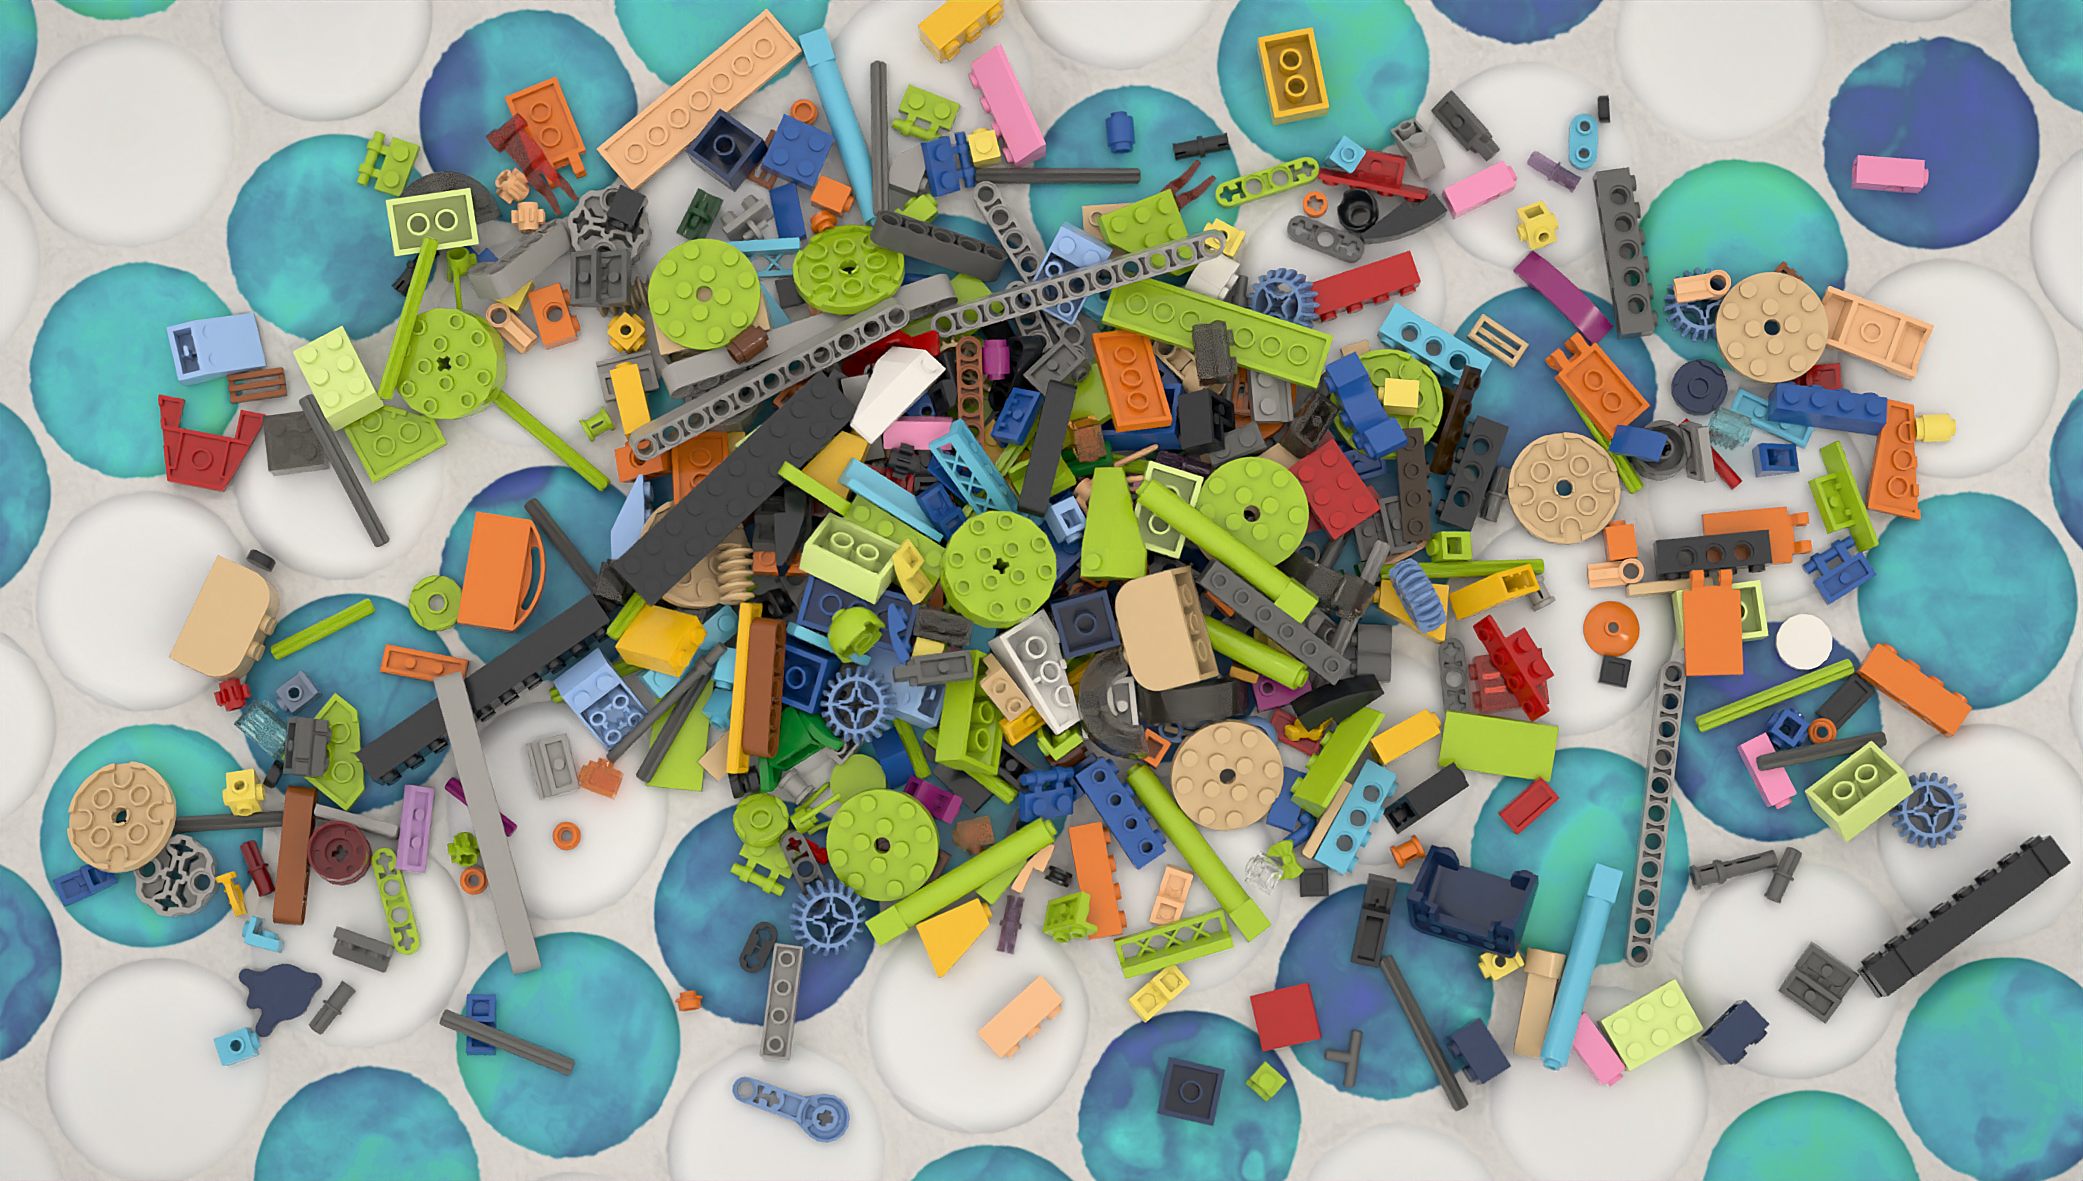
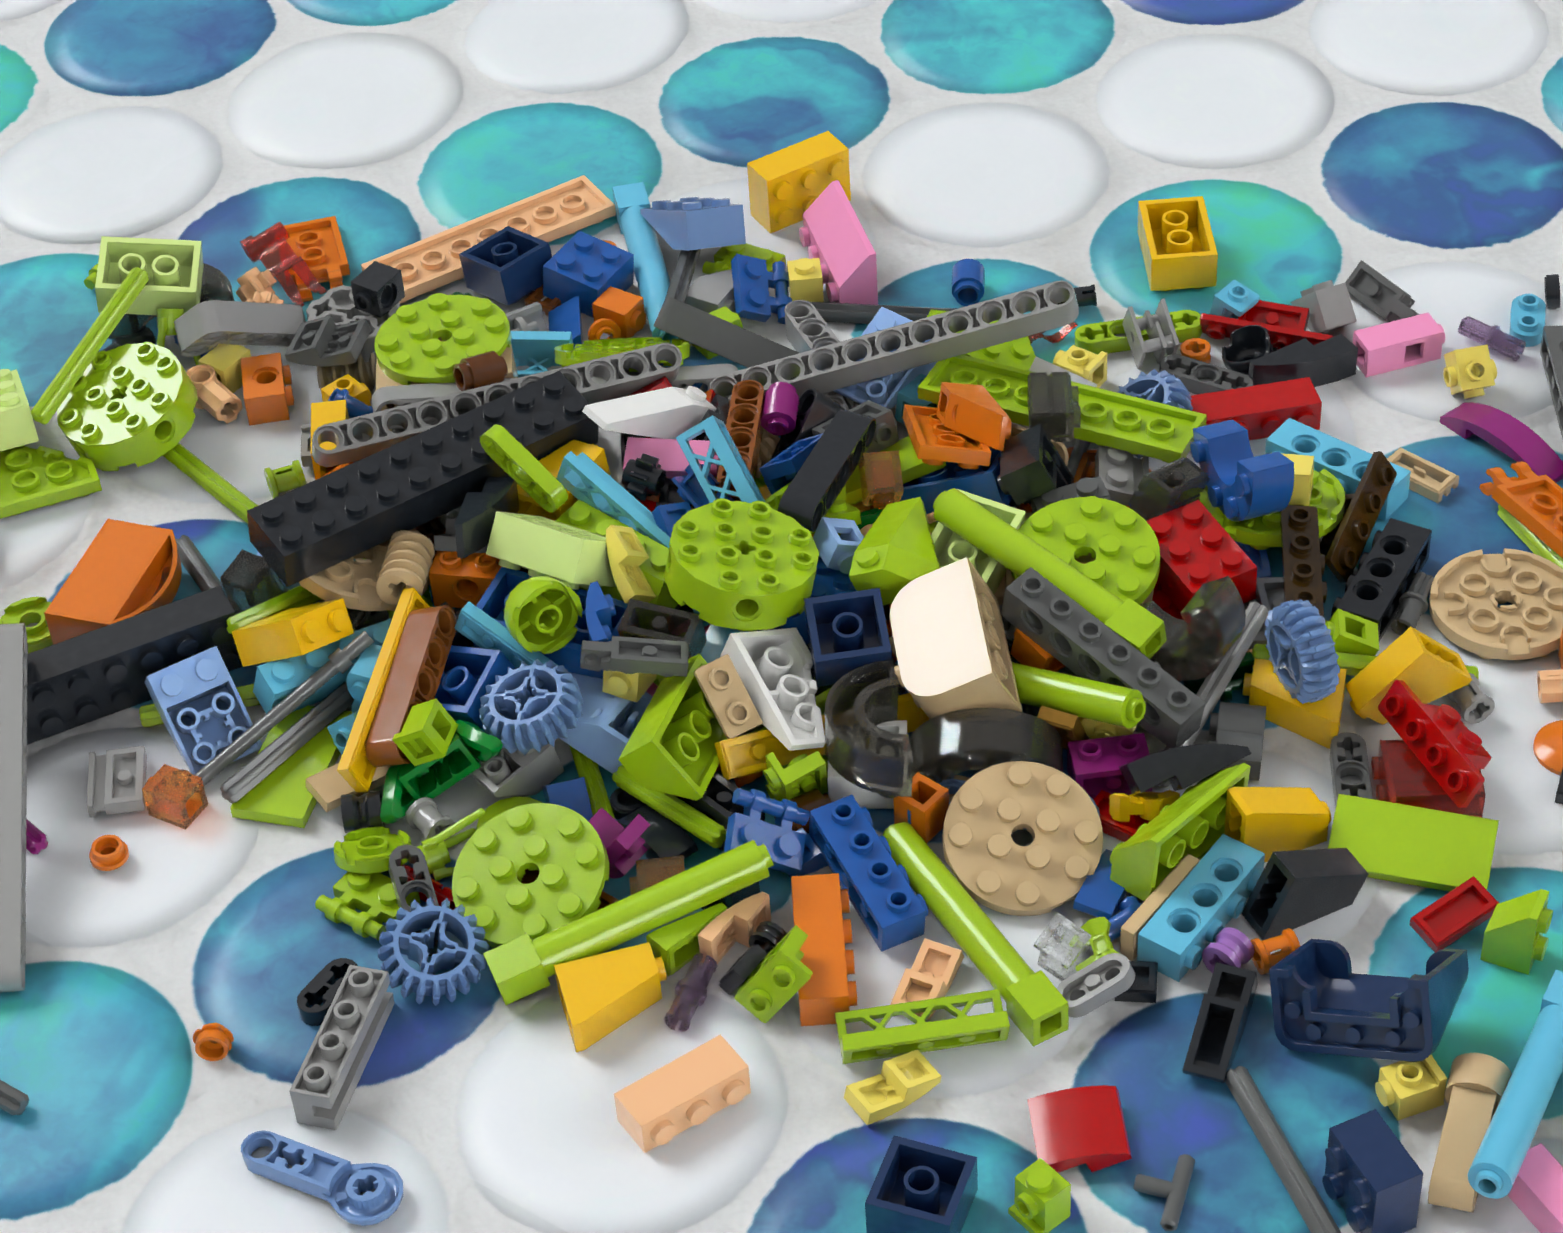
camera: 10 degrees right, 40 degrees down
none -> blue pin [328,388,373,419]
none -> lime brick [392,698,458,766]
none -> medium blue slope [640,197,746,251]
none -> black tile [719,944,767,994]
none -> orange slope [936,382,1012,451]
none -> light grey plate [1057,953,1135,1018]
none -> light grey piece [1122,298,1179,369]
none -> medium lavender wheel [1202,927,1254,973]
none -> lime slope [1480,889,1553,975]

